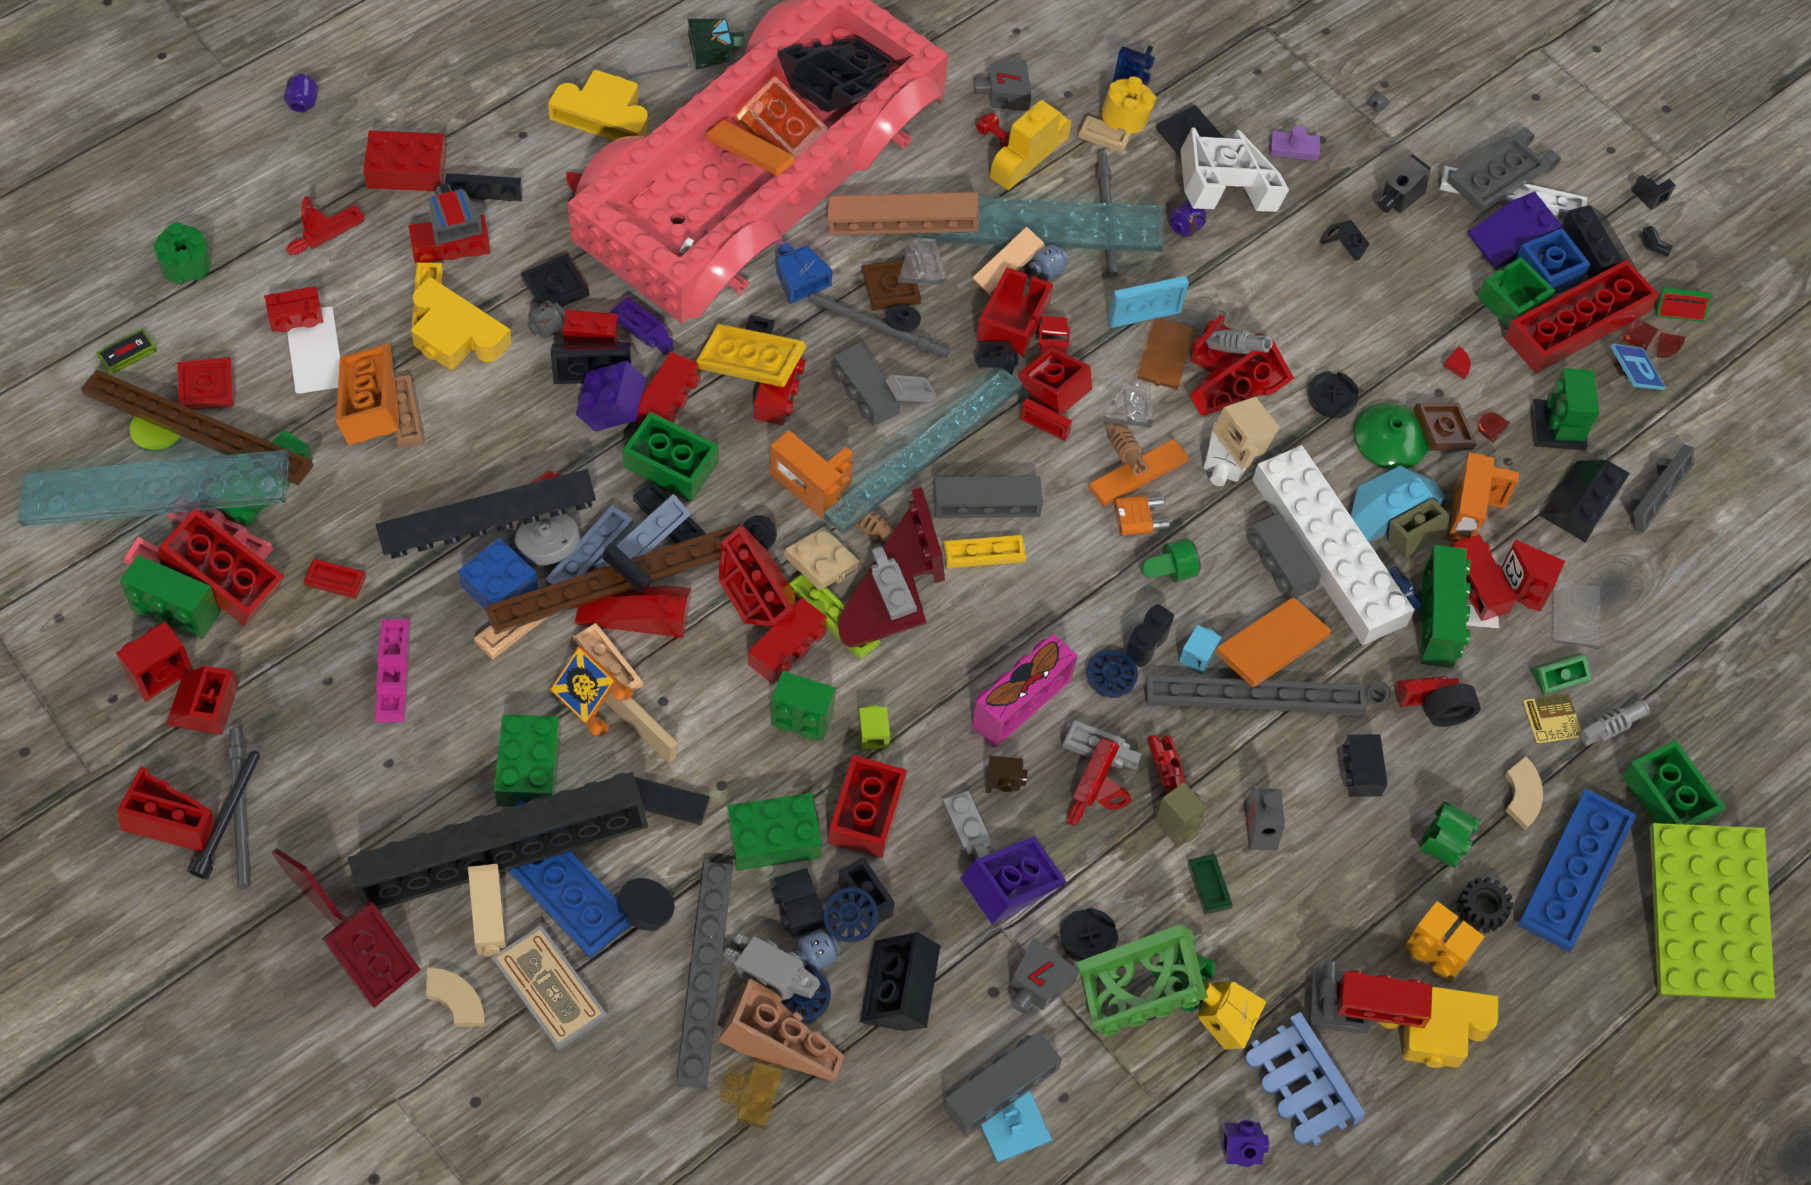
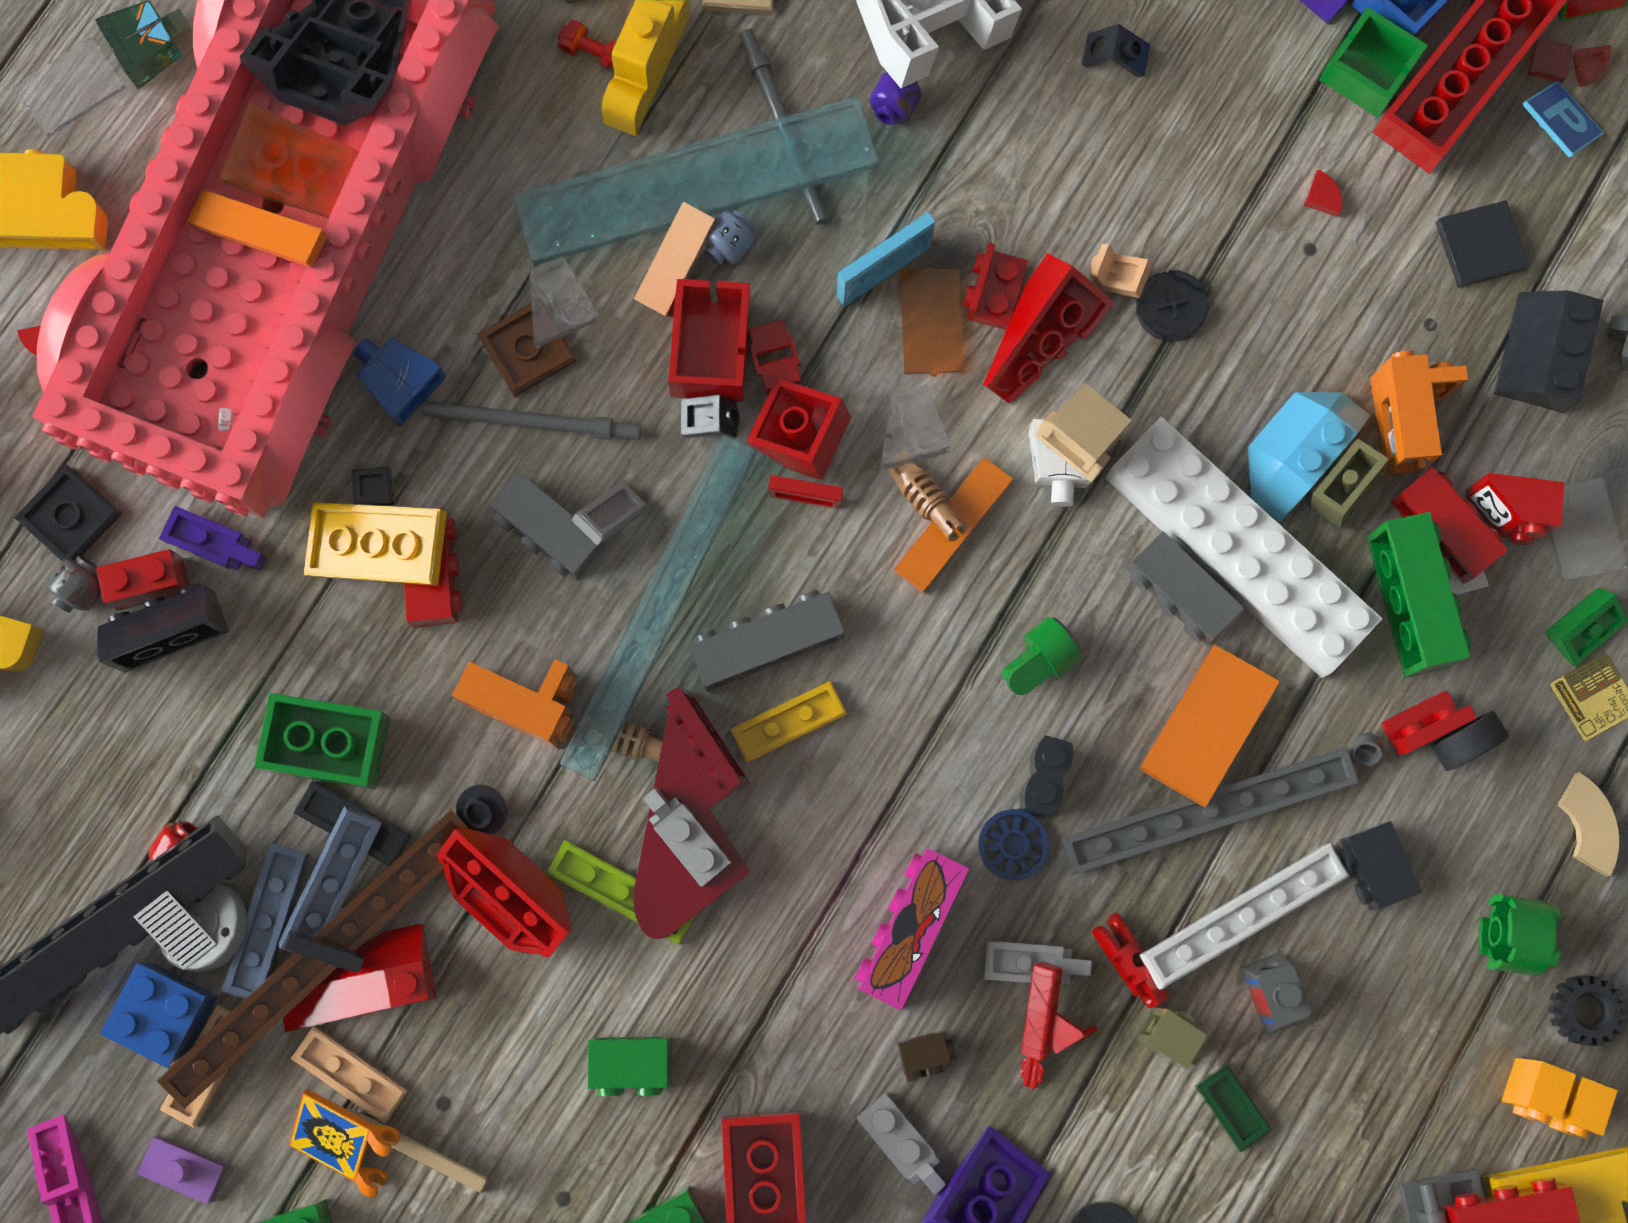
camera: 15 degrees left, 20 degrees up
dark purple brick [576,361,646,431] -> none
red brick [634,352,701,426] -> none
red brick [748,598,827,684] -> none
tan plate [783,527,860,591] -> none
nougat brick [827,192,980,235] -> none
lime brick [858,705,890,750] -> none
black piece [885,305,921,331] -> none
orange piece [1114,495,1170,536] -> none
medium azure brick [1179,624,1222,674] -> none
light grey hinge [1206,330,1273,354] -> none
green dish [1354,403,1429,470] -> none
dark blue wheel [1389,566,1424,611] -> none
reddish brown tile [1413,403,1477,451] -> none
clear red tile [1478,412,1510,443] -> none
green piece [1547,368,1600,441] -> none
none -> white sticker [134,891,216,970]
none -> medium lavender tile [137,1136,228,1204]
none -> light nougat bracket [1090,244,1152,298]
none -> white tile [1139,843,1350,989]

